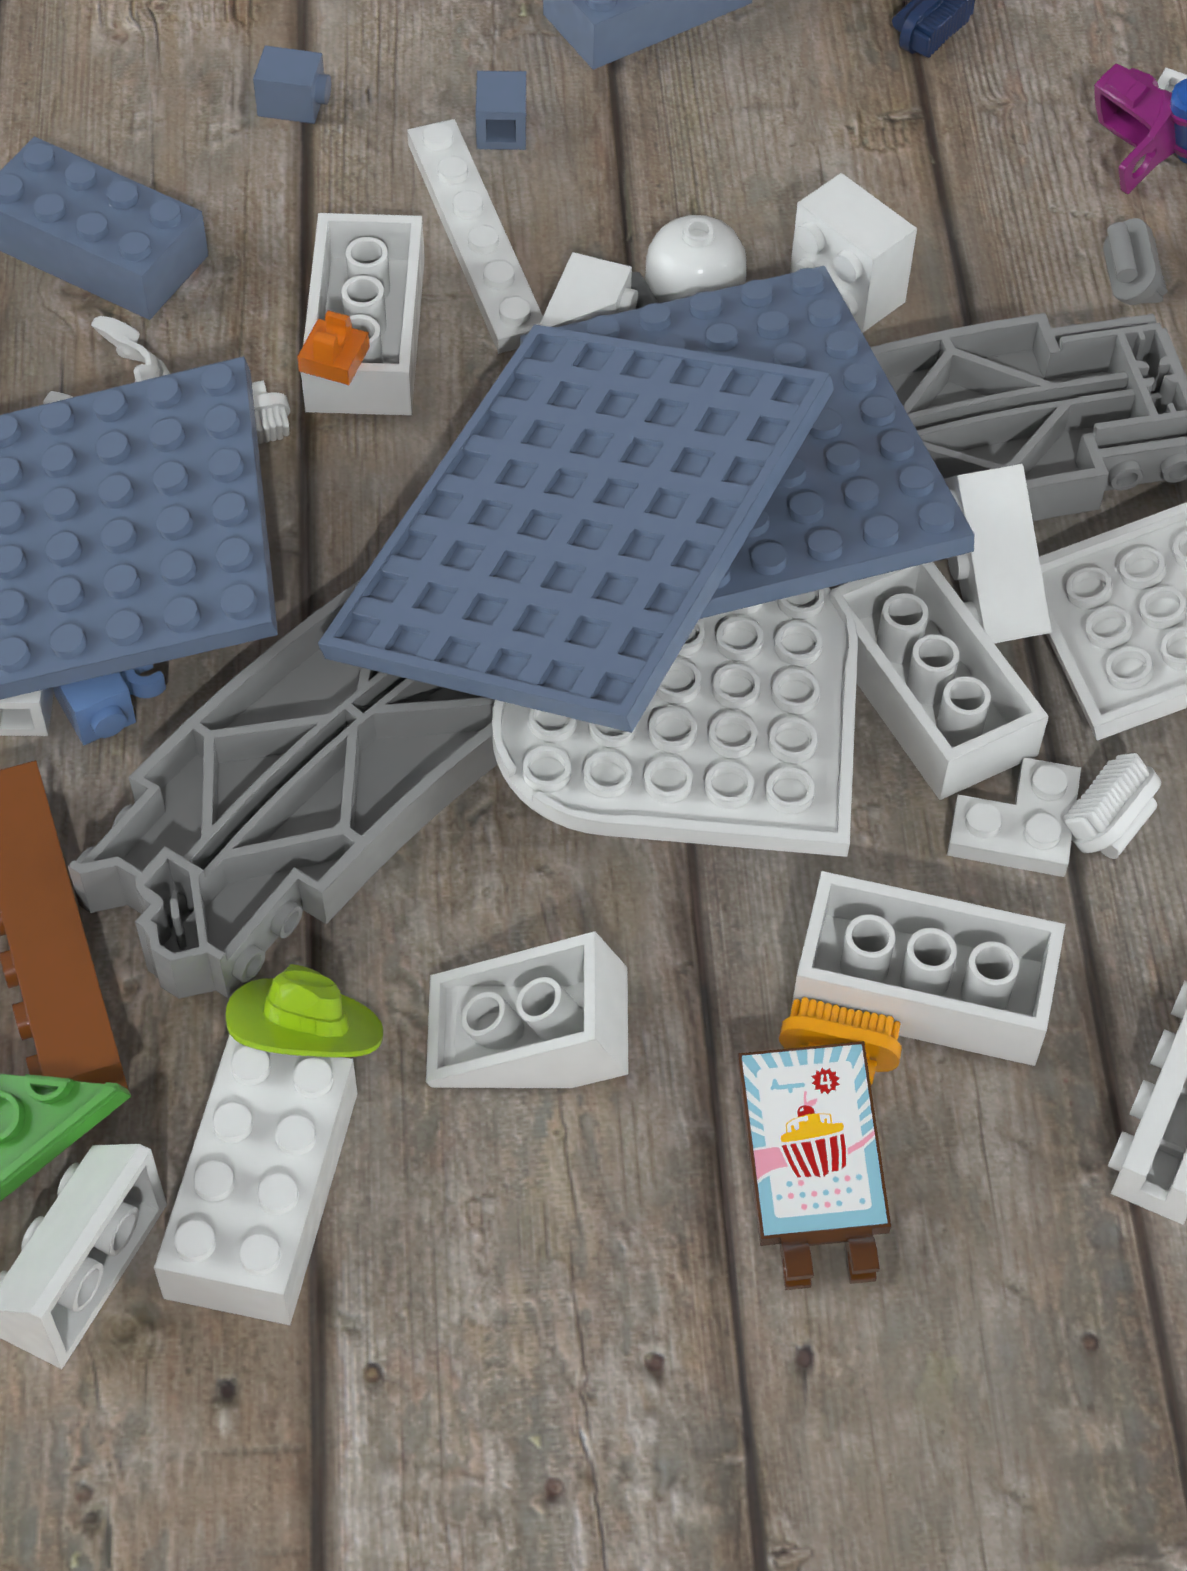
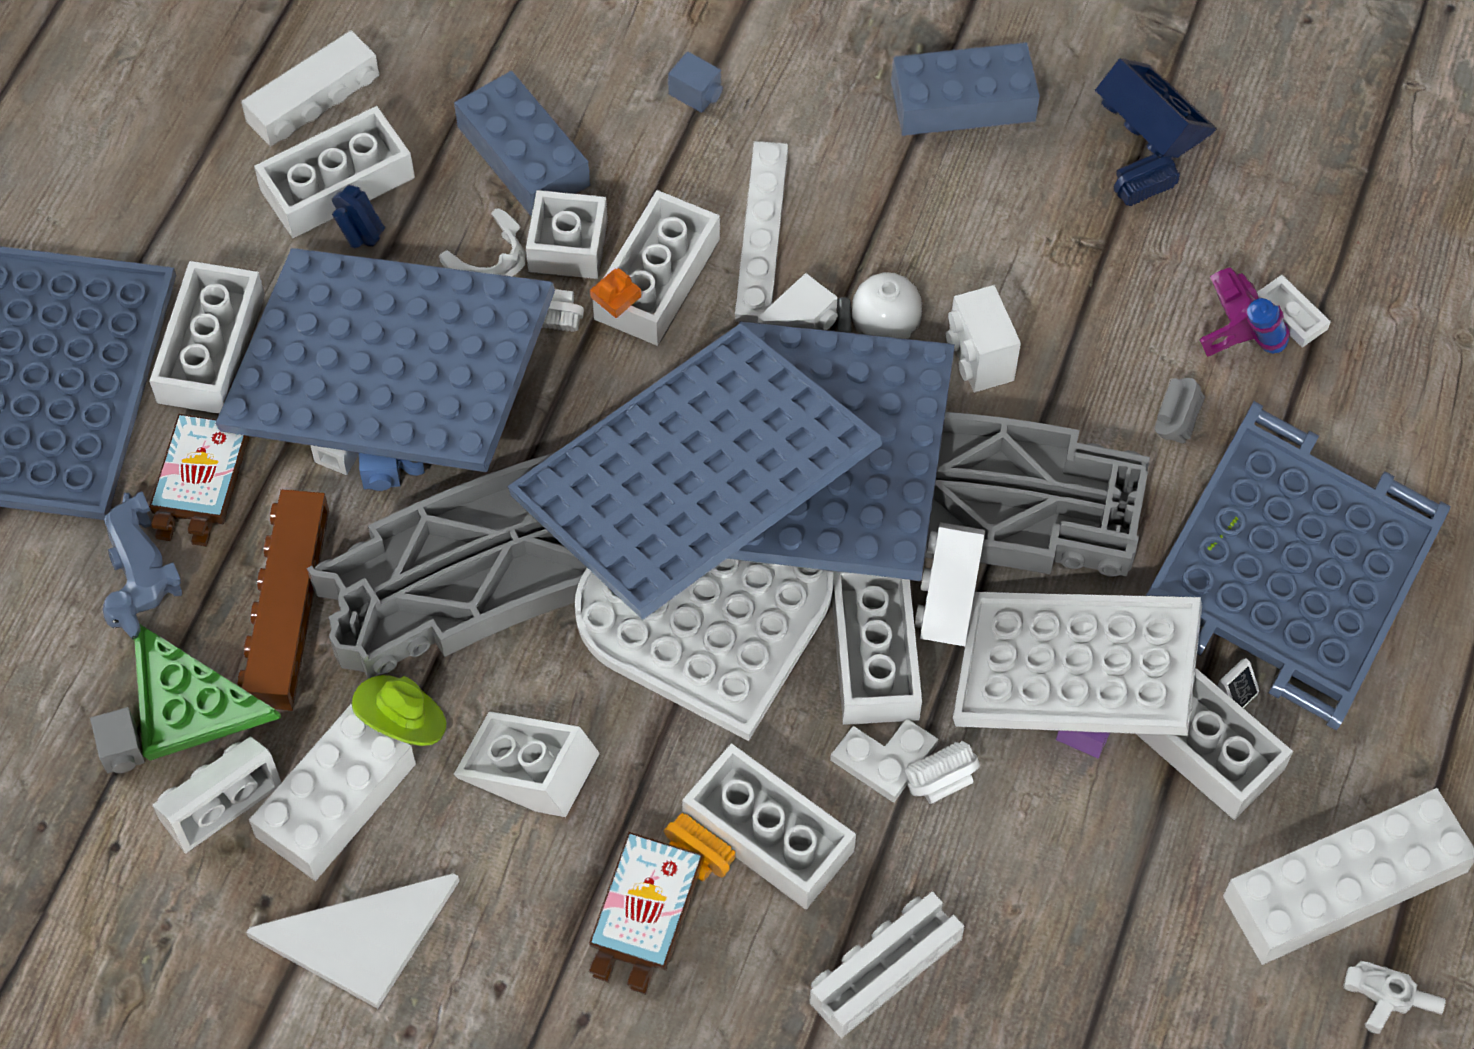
camera: 25 degrees right, 5 degrees up
sand blue brick [476,71,527,150] -> none
none -> white tile [246,873,460,1009]
none -> white brick [526,190,608,279]

